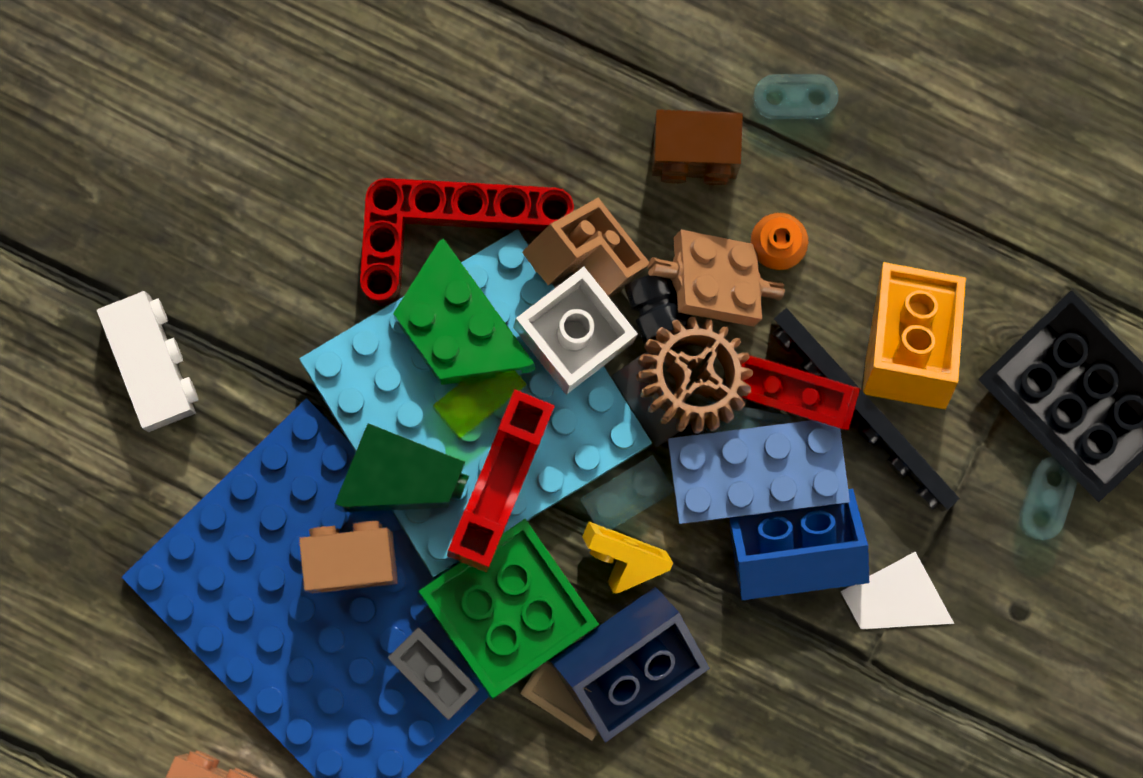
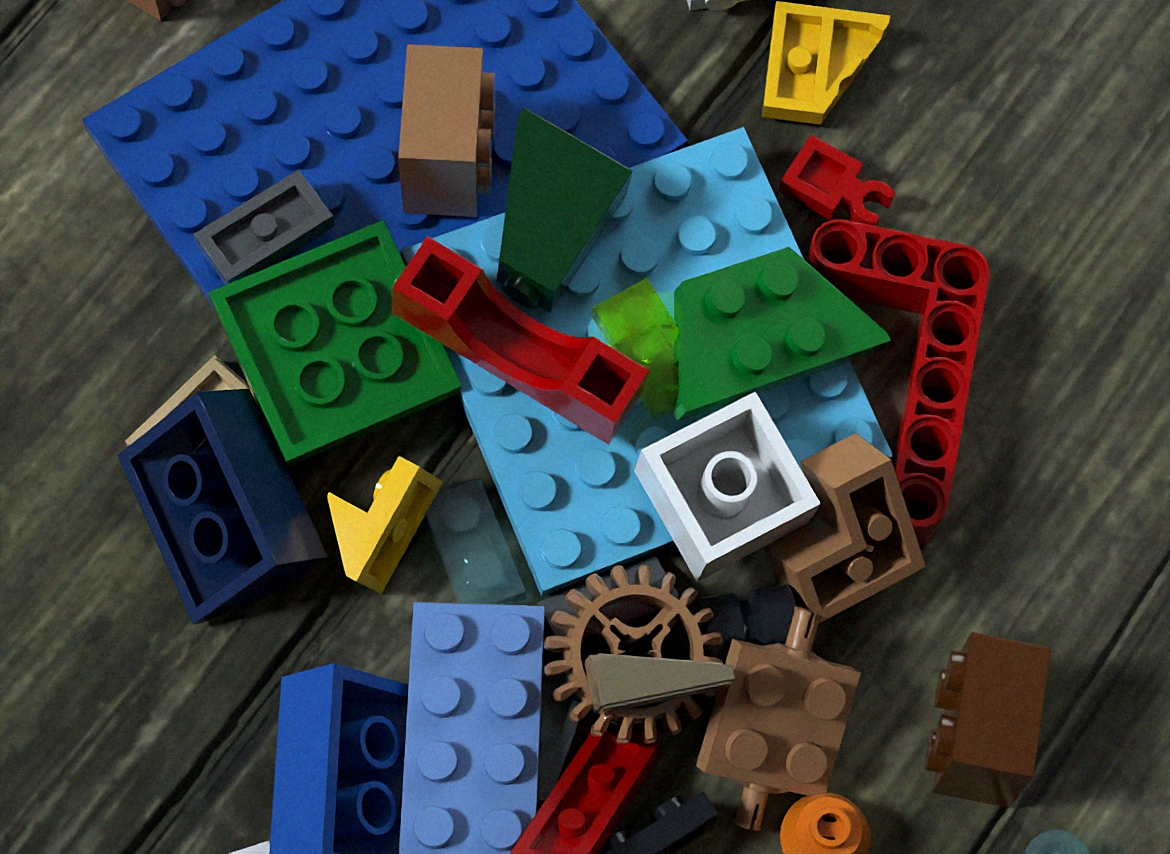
camera: 95 degrees right, 15 degrees down
none -> dark tan slope [585,653,735,714]
none -> yellow wing [762,1,890,125]
none -> red plate [779,135,895,226]

